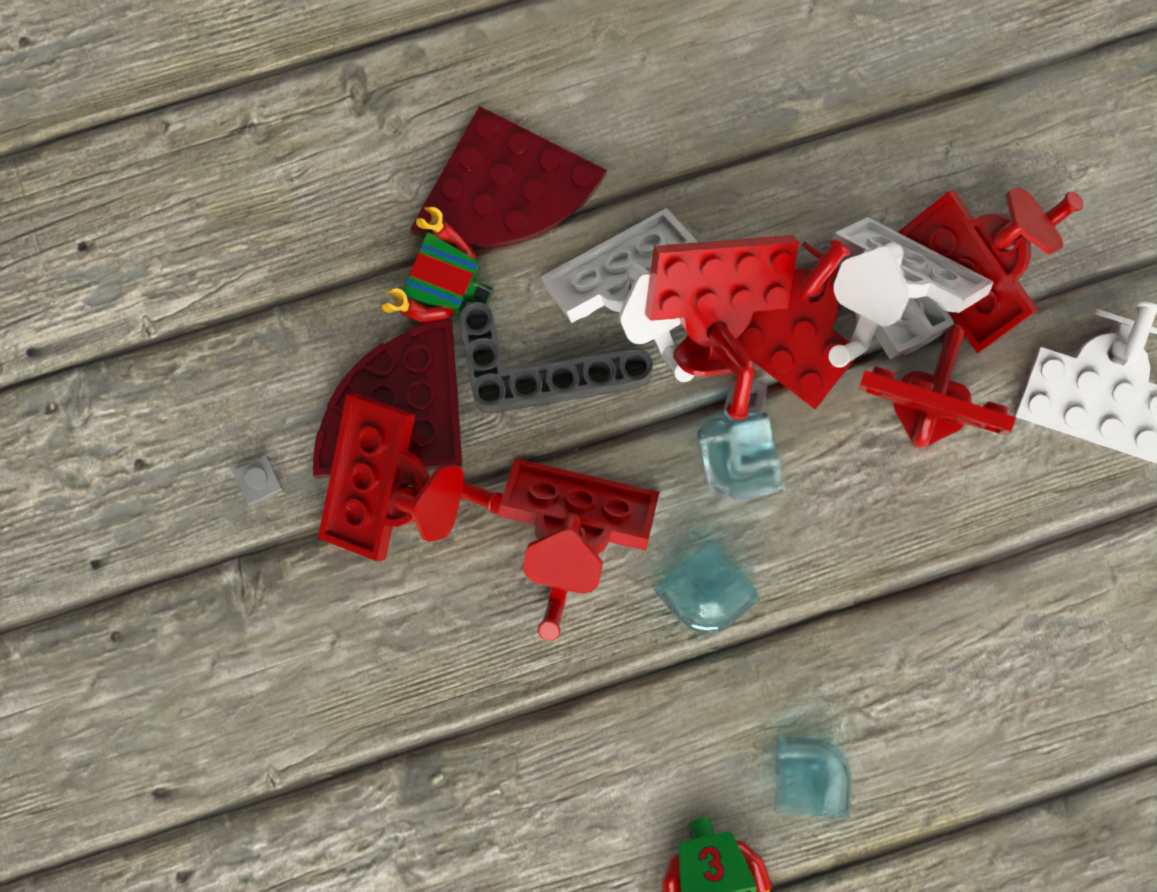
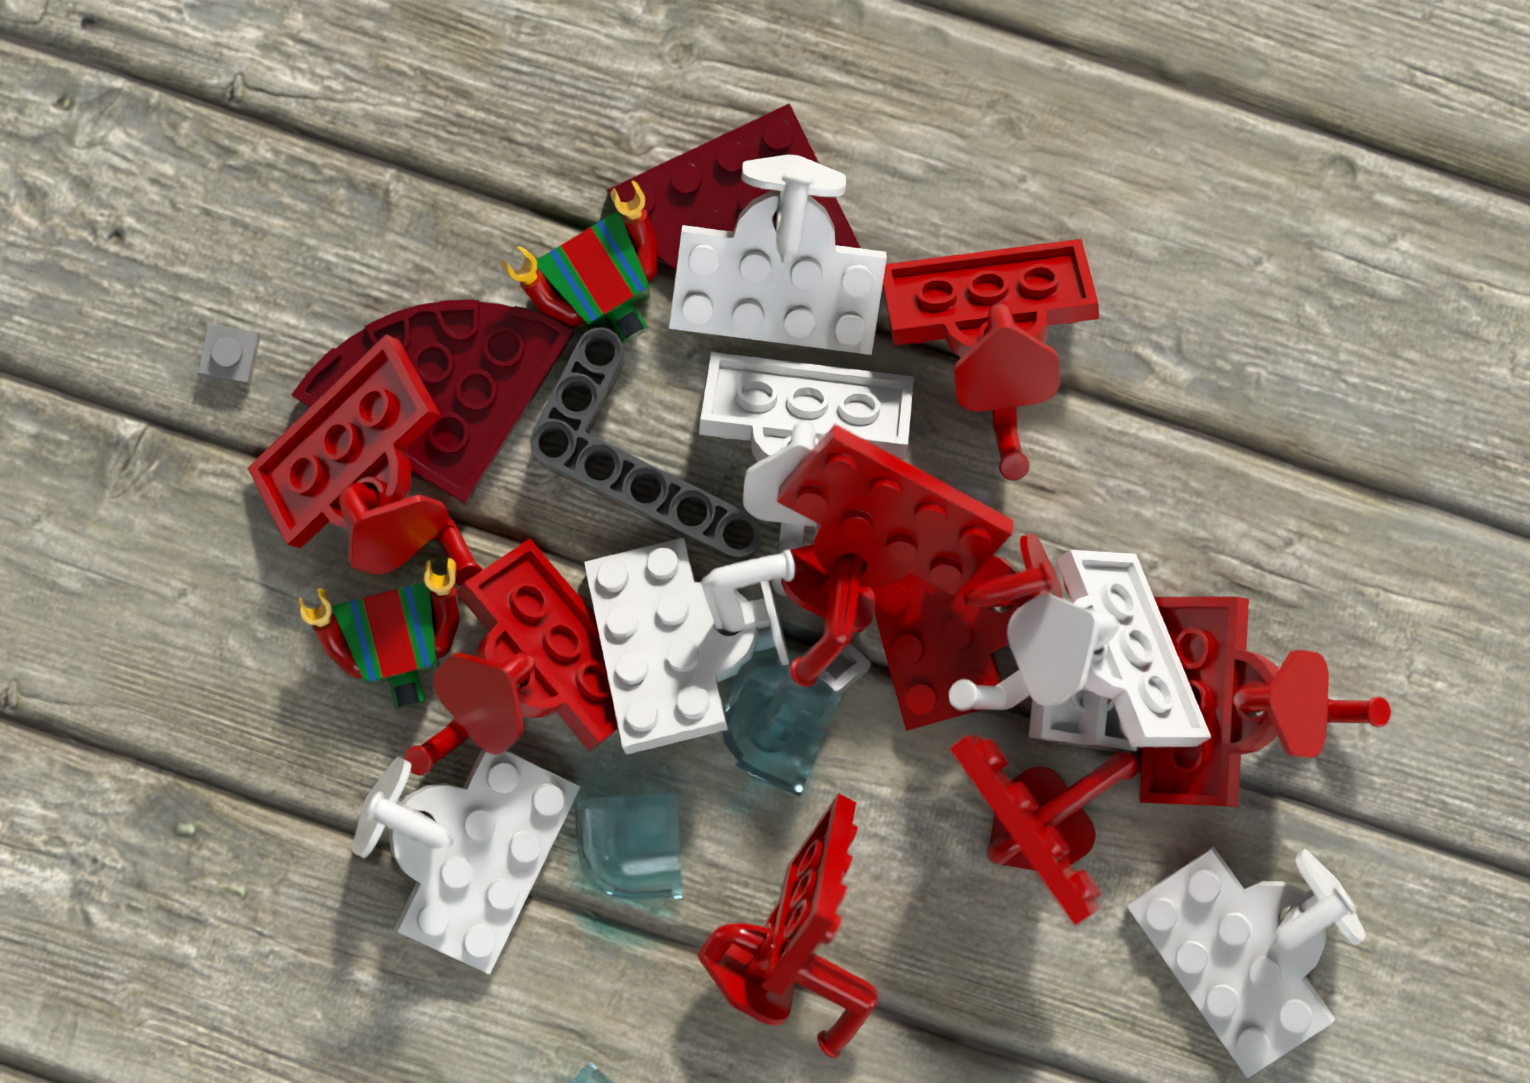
camera: 35 degrees right, 5 degrees up
none -> torso [298,558,461,709]
none -> white plate [351,749,581,975]
none -> white plate [584,537,794,755]
none -> white plate [669,155,887,355]
none -> red plate [697,793,878,1059]
none -> red plate [882,239,1099,481]

